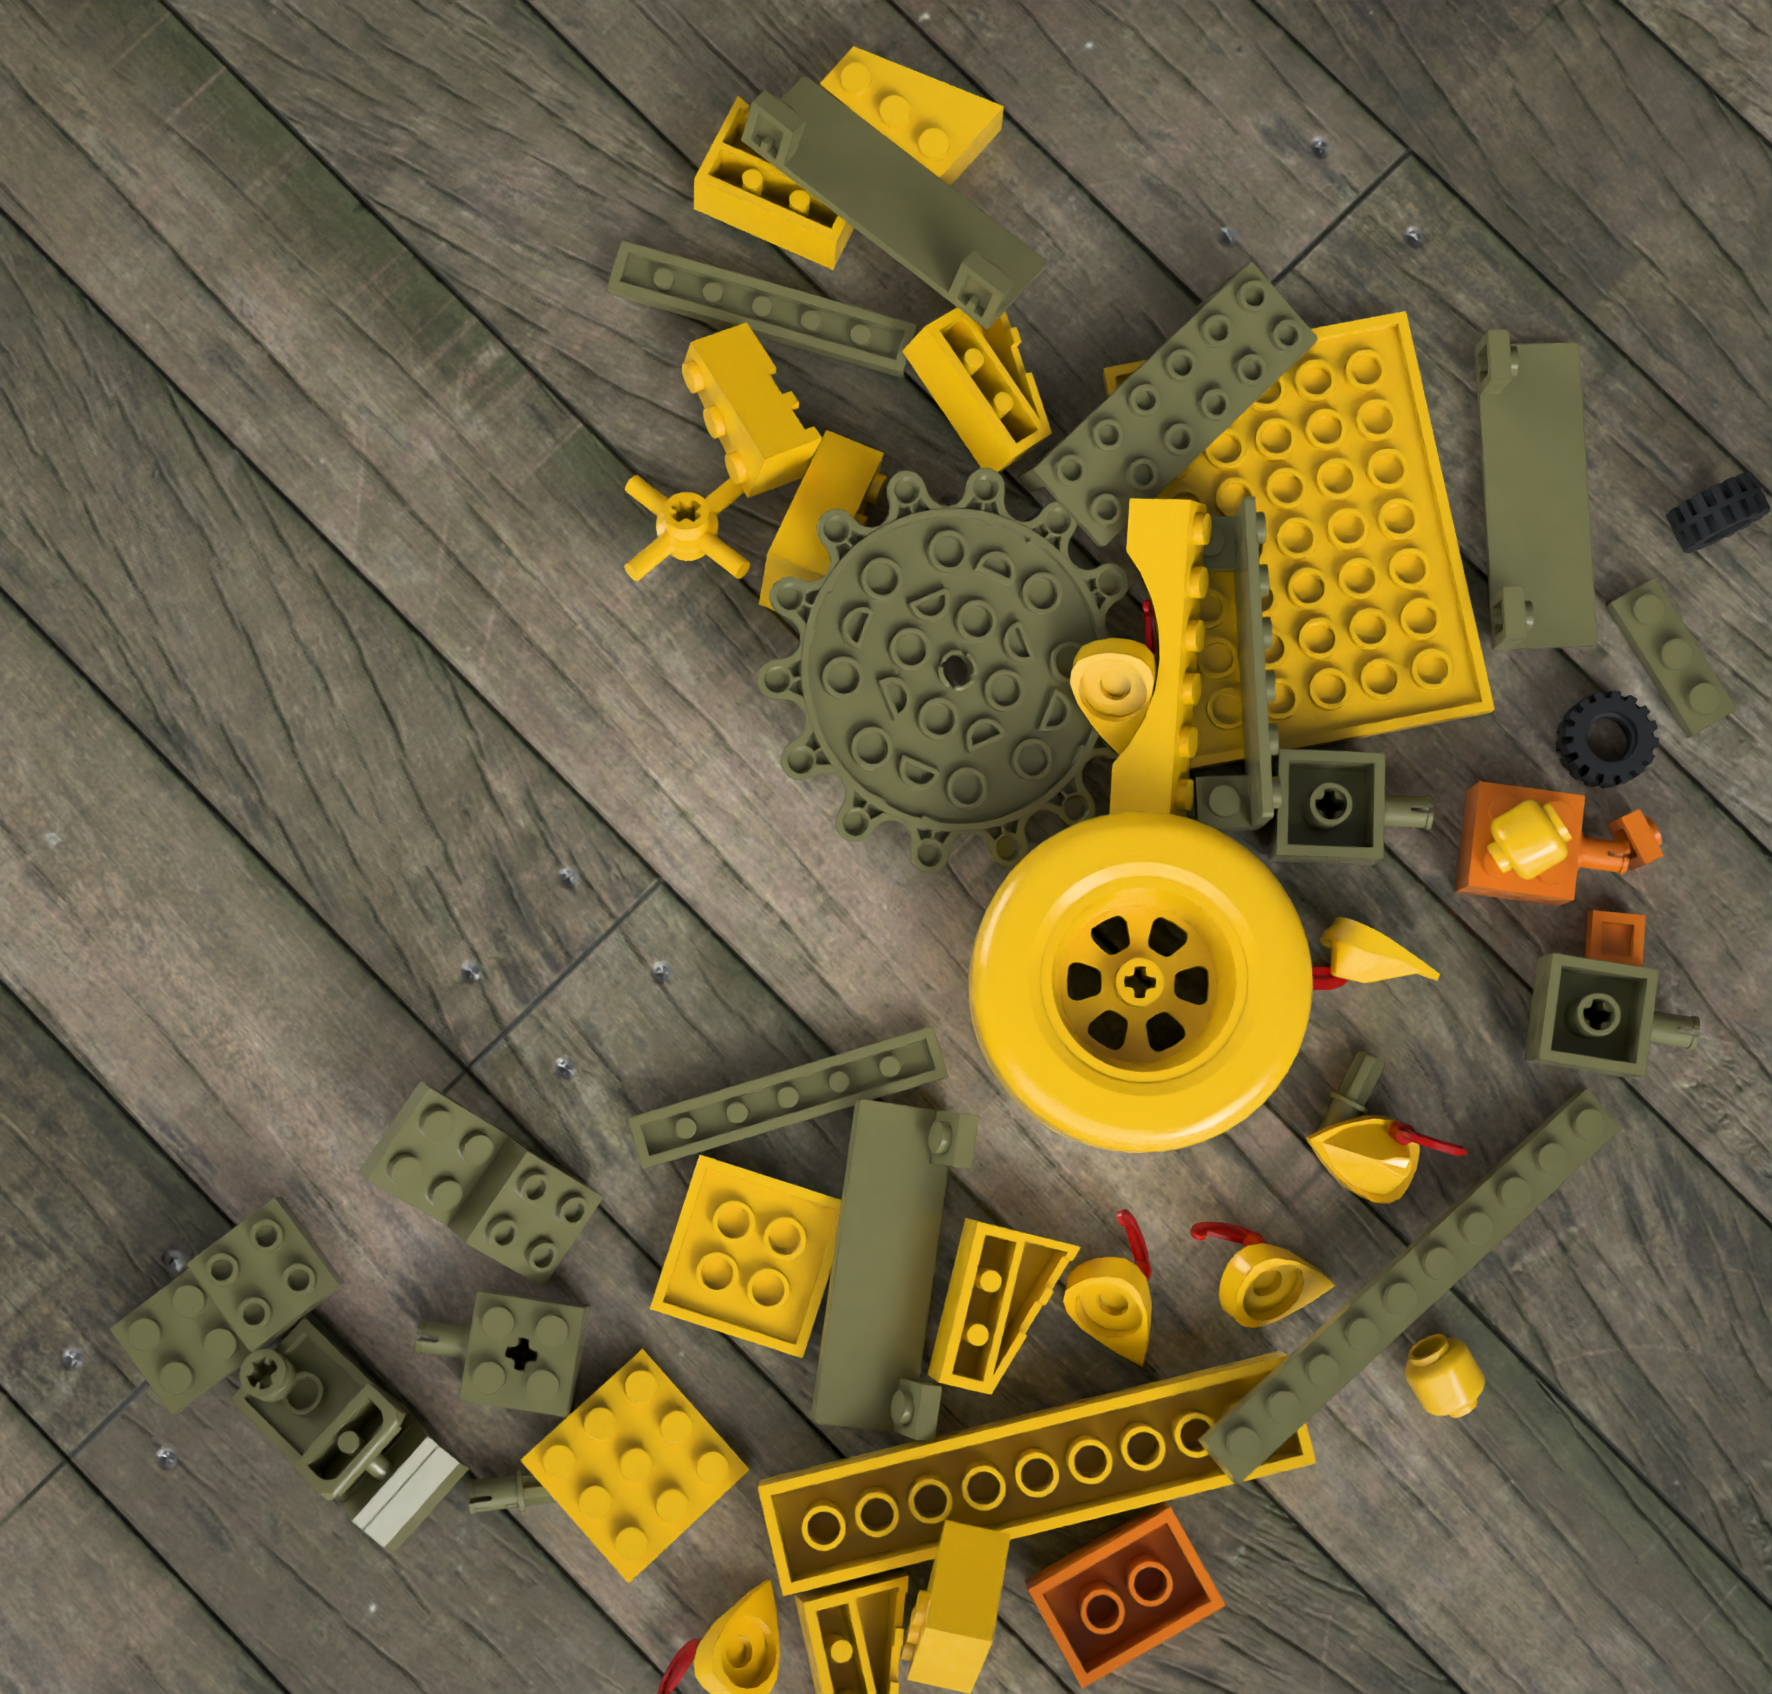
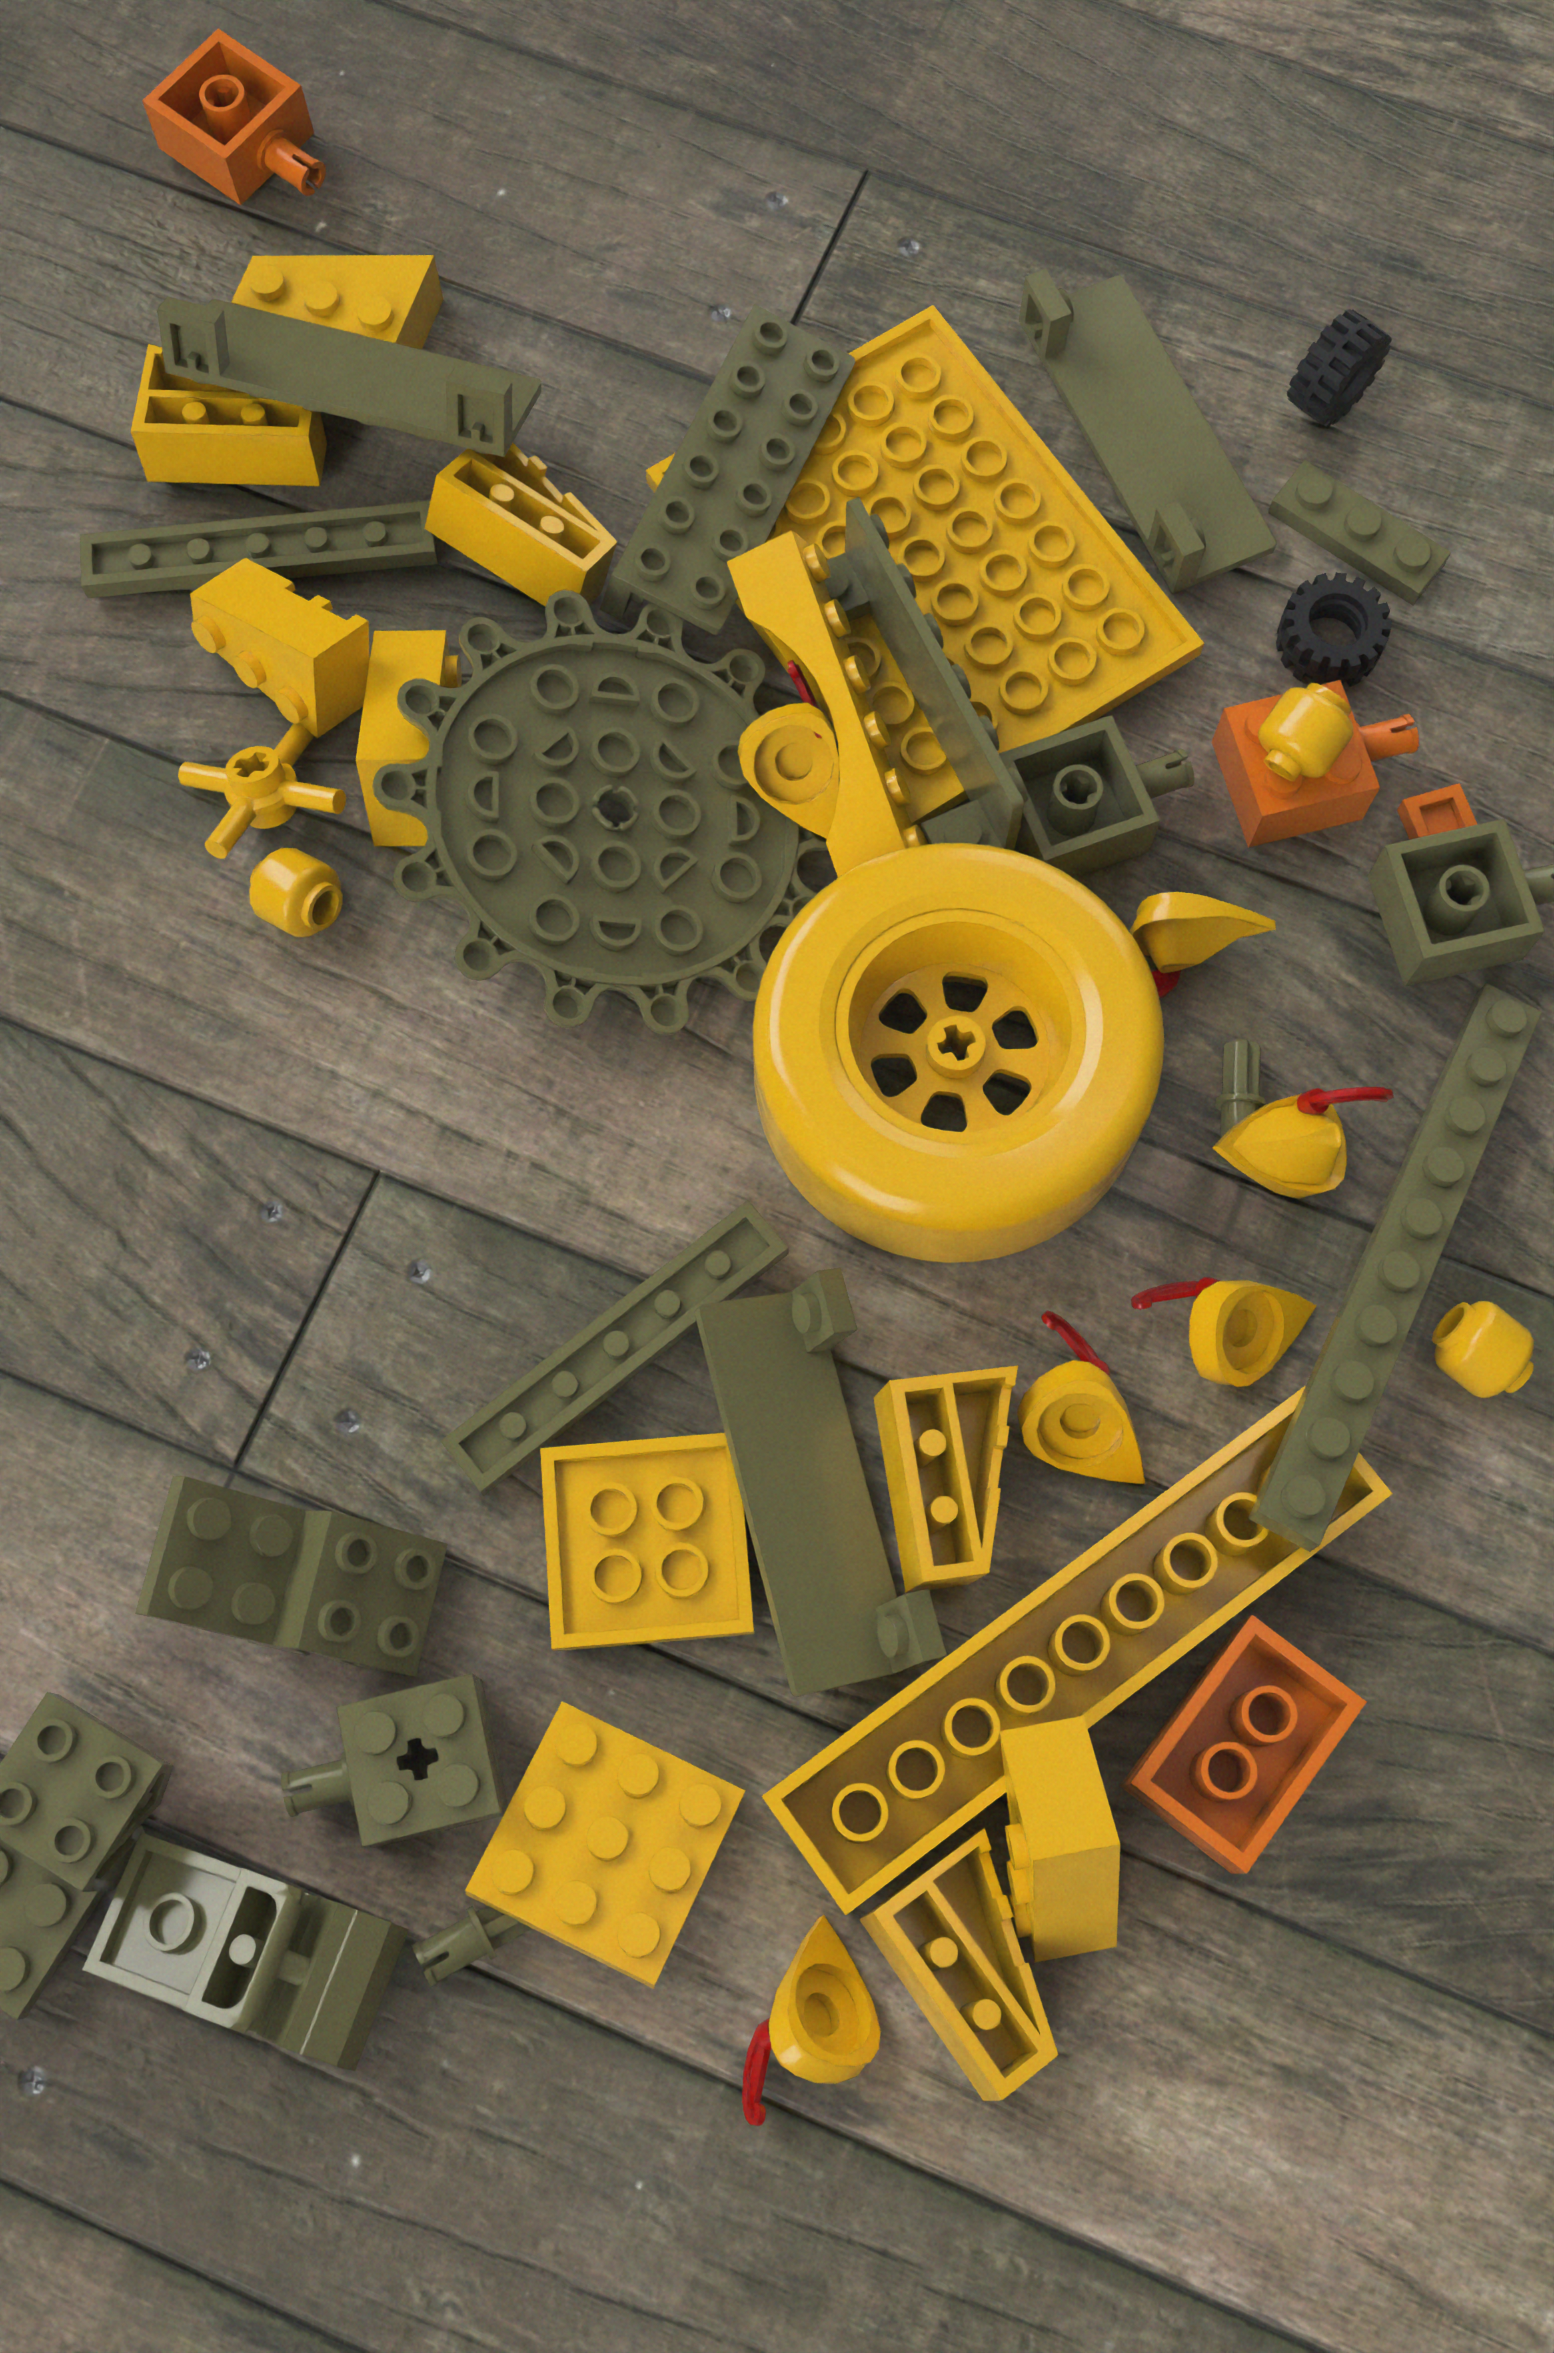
camera: 20 degrees left, 10 degrees down
olive bush [239,1349,296,1402] -> none
orange plate [1607,809,1664,871] -> none
none -> yellow head [249,848,343,937]

